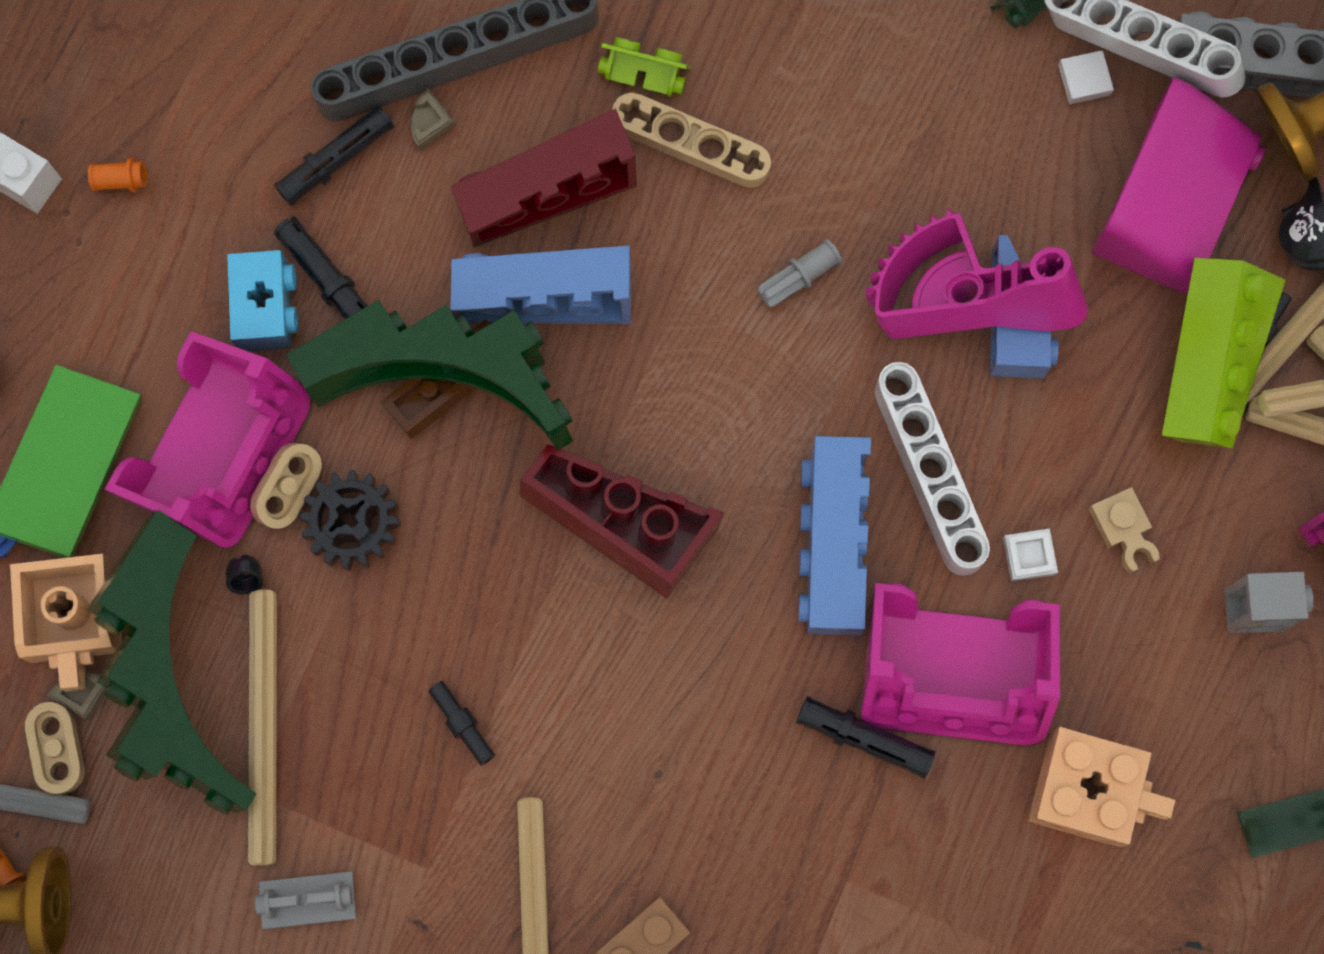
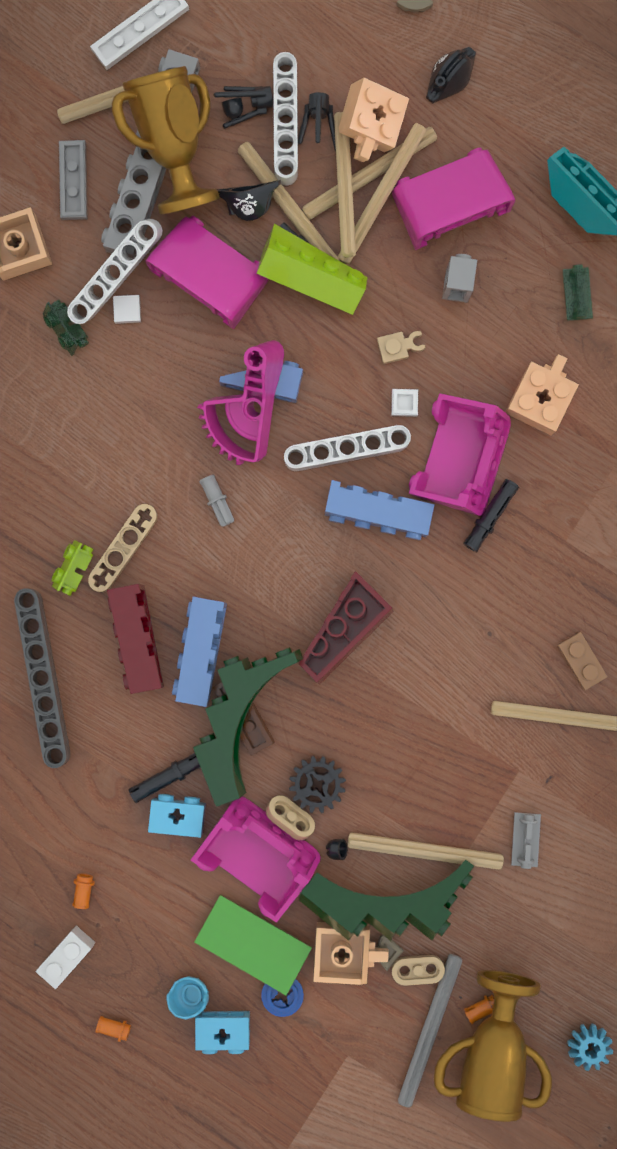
camera: 80 degrees left, 10 degrees up
black pin [274,105,394,206] -> none
dark tan tile [411,89,455,151] -> none
black bar [428,681,496,766] -> none

